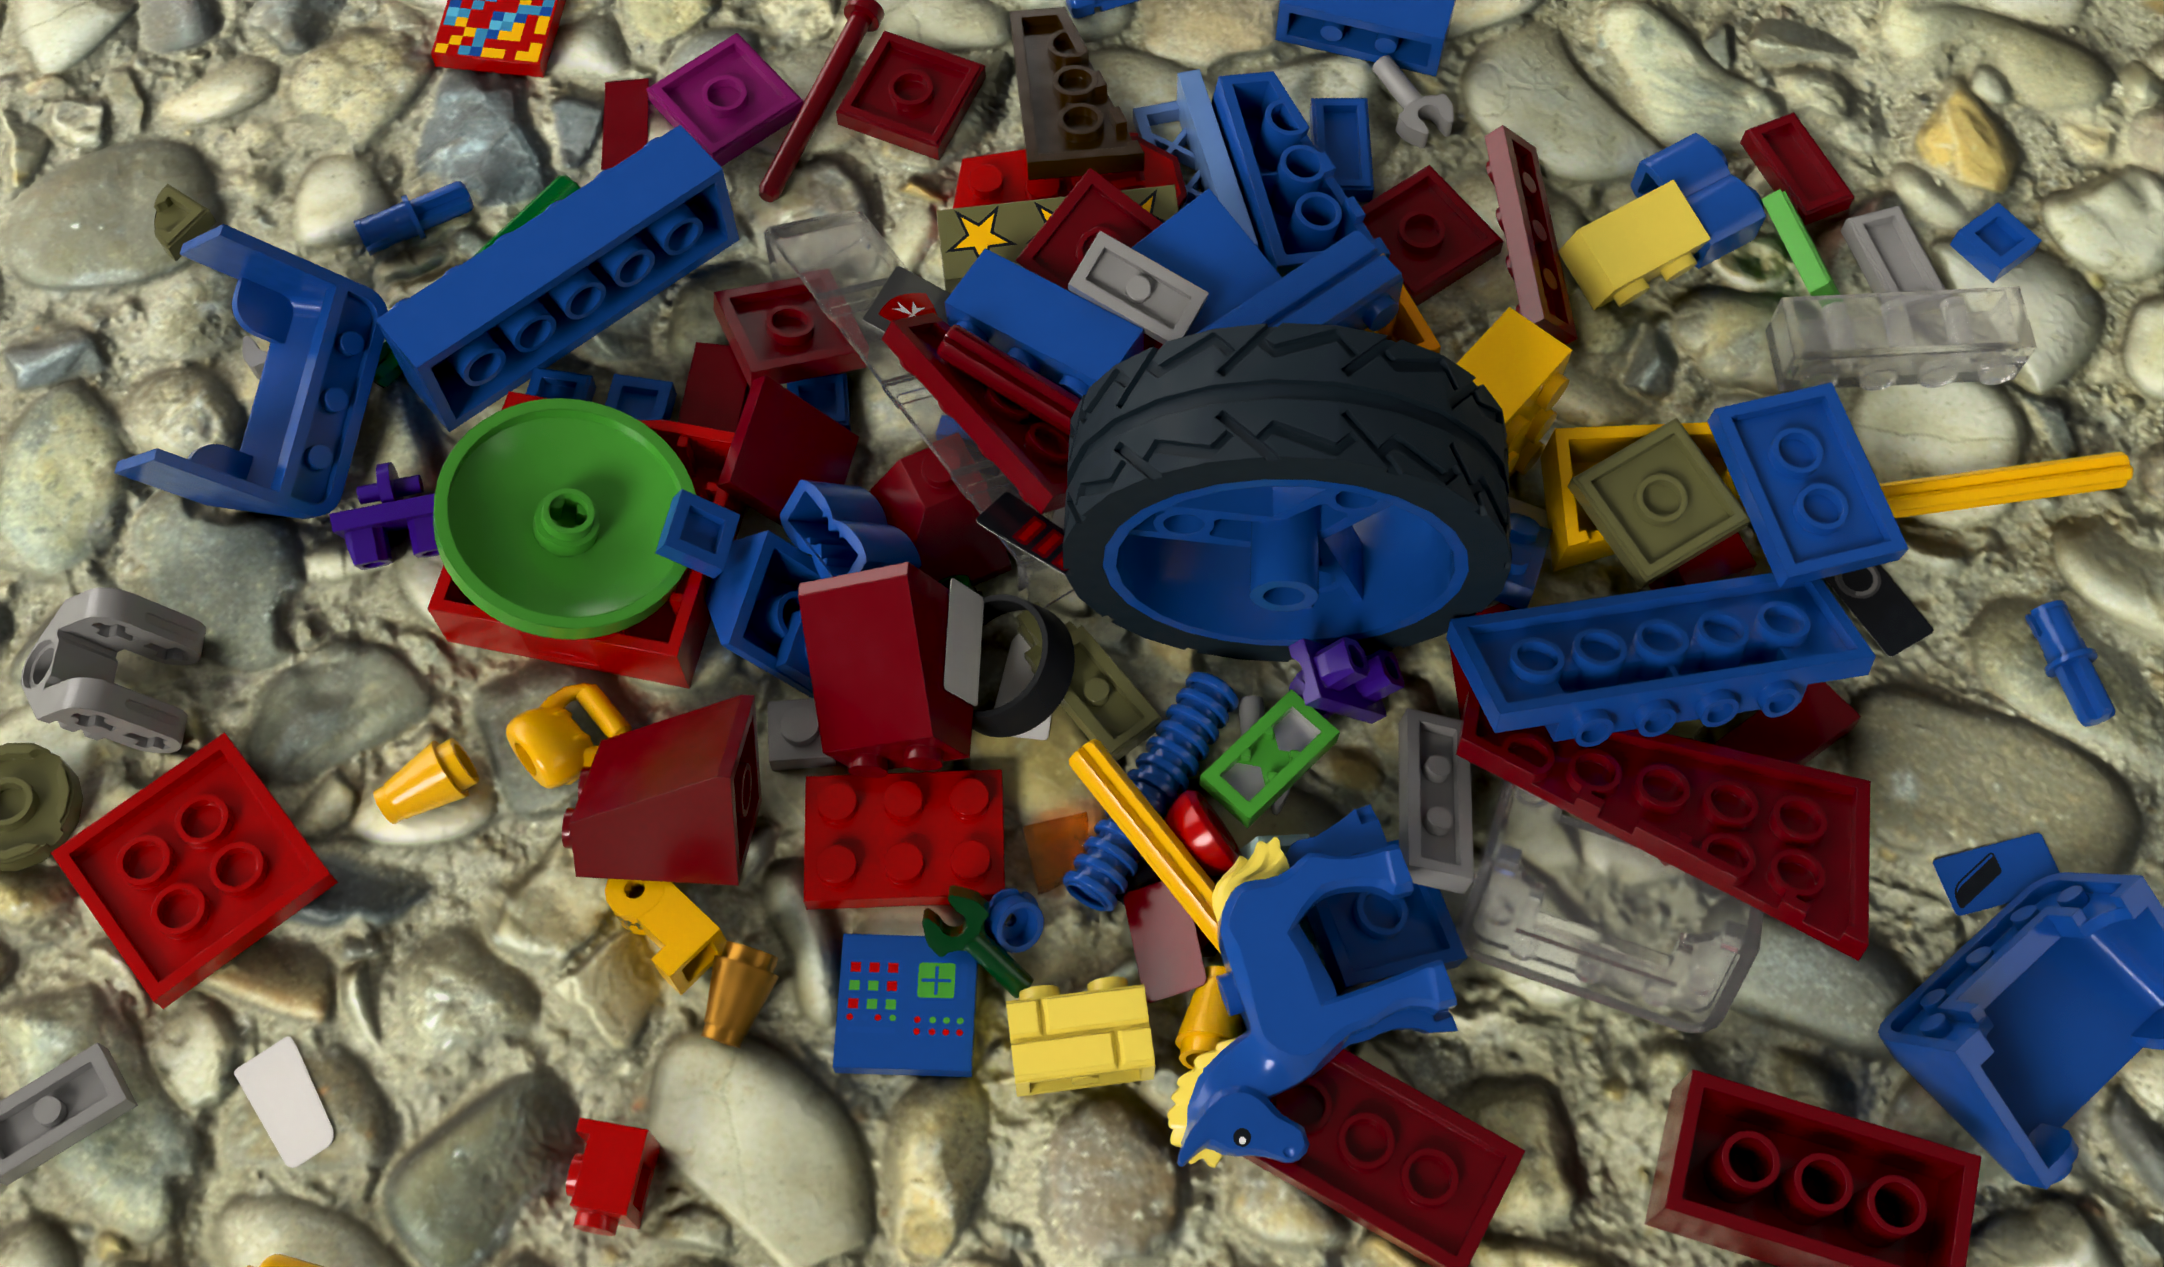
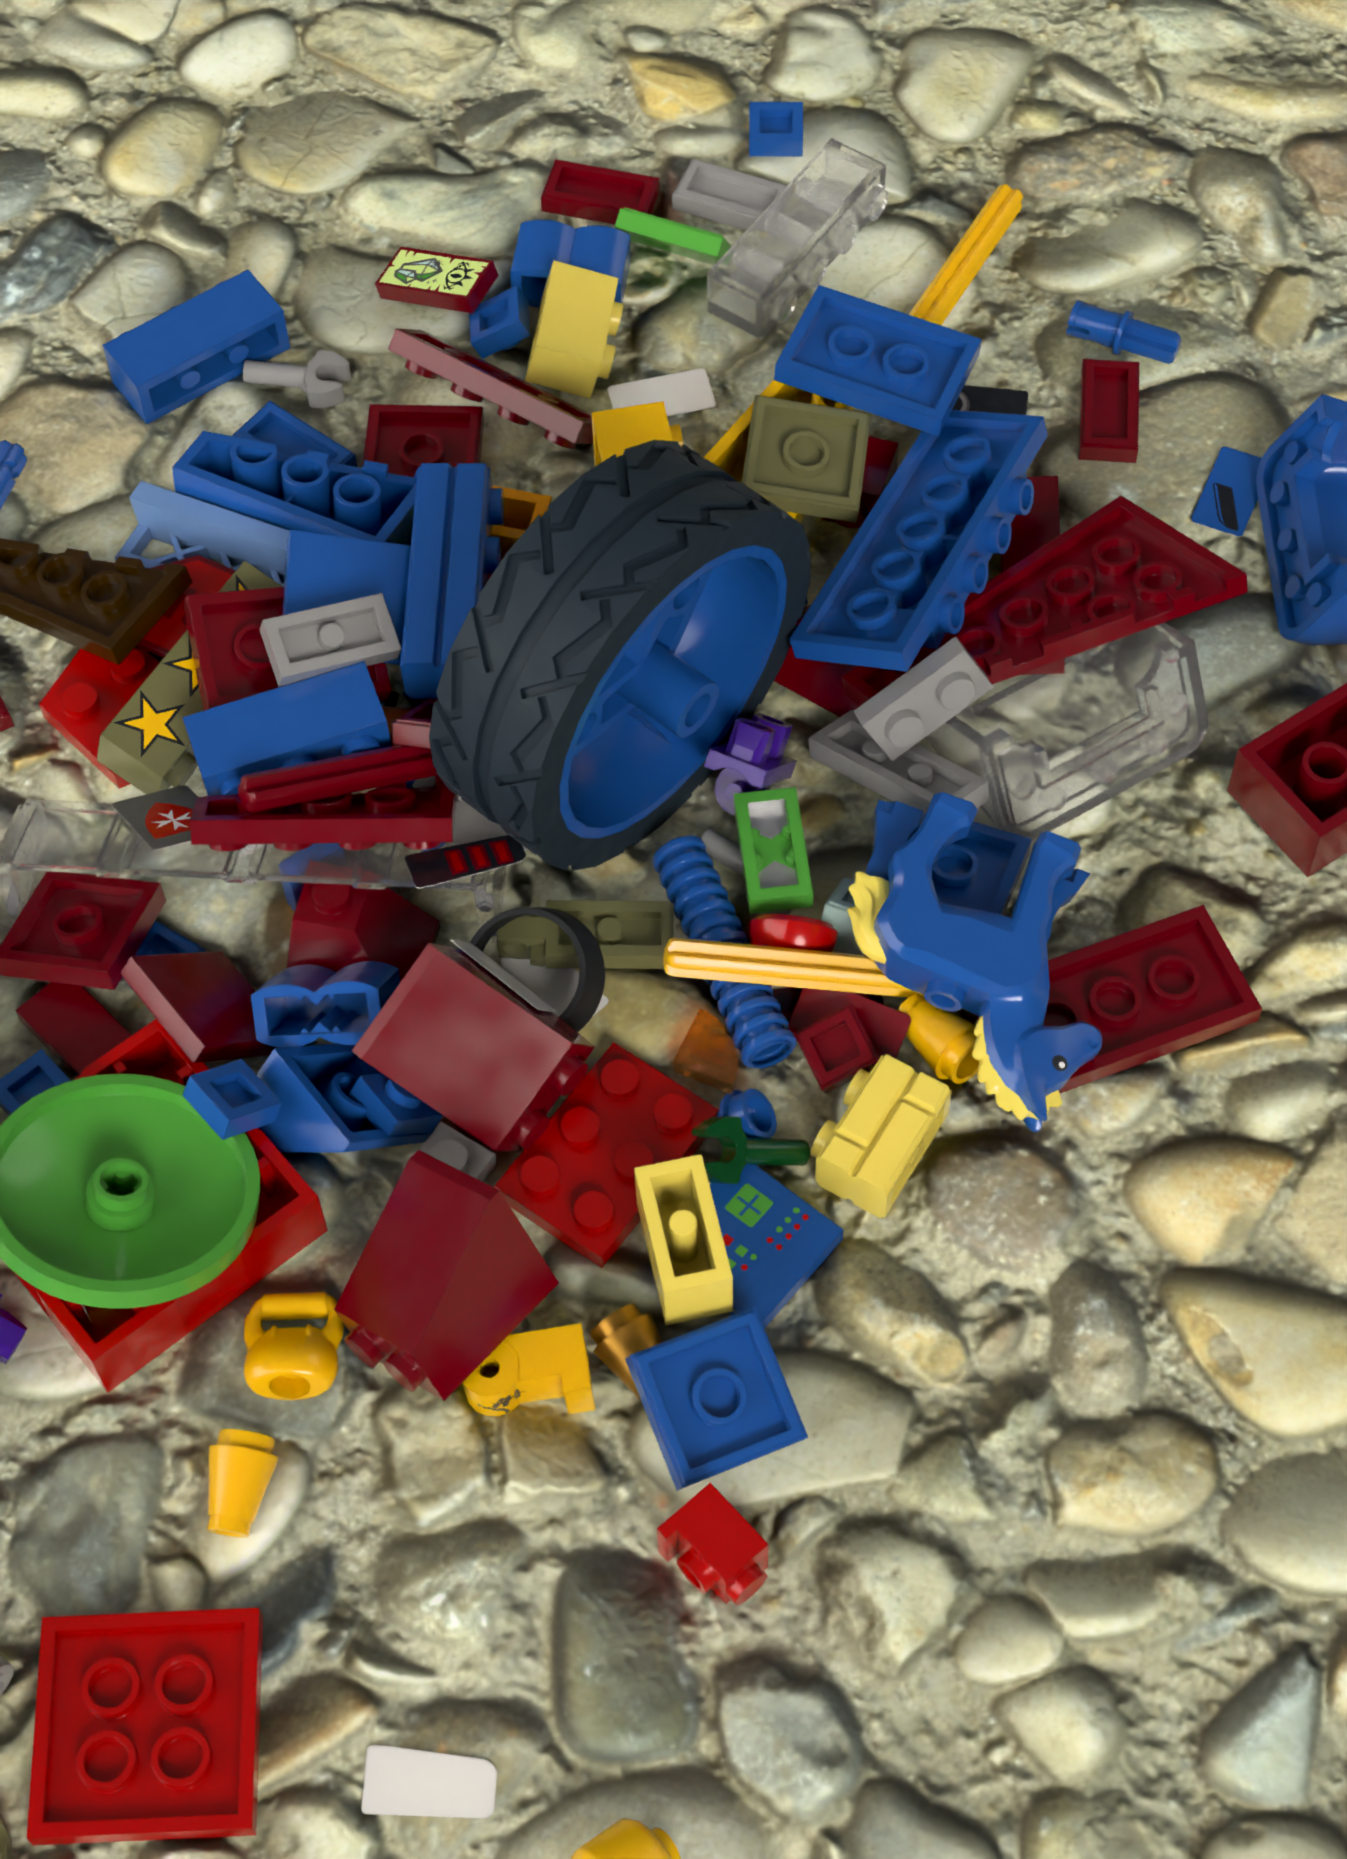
camera: 50 degrees left, 5 degrees down
none -> tile [375,247,499,314]
none -> blue plate [469,285,531,359]
none -> white sticker [607,368,716,417]
none -> blue tile [625,1307,808,1491]
none -> light yellow brick [634,1154,733,1325]
none -> dark red tile [794,1003,880,1094]
none -> light grey plate [854,636,994,761]
none -> dark red tile [1078,359,1140,463]

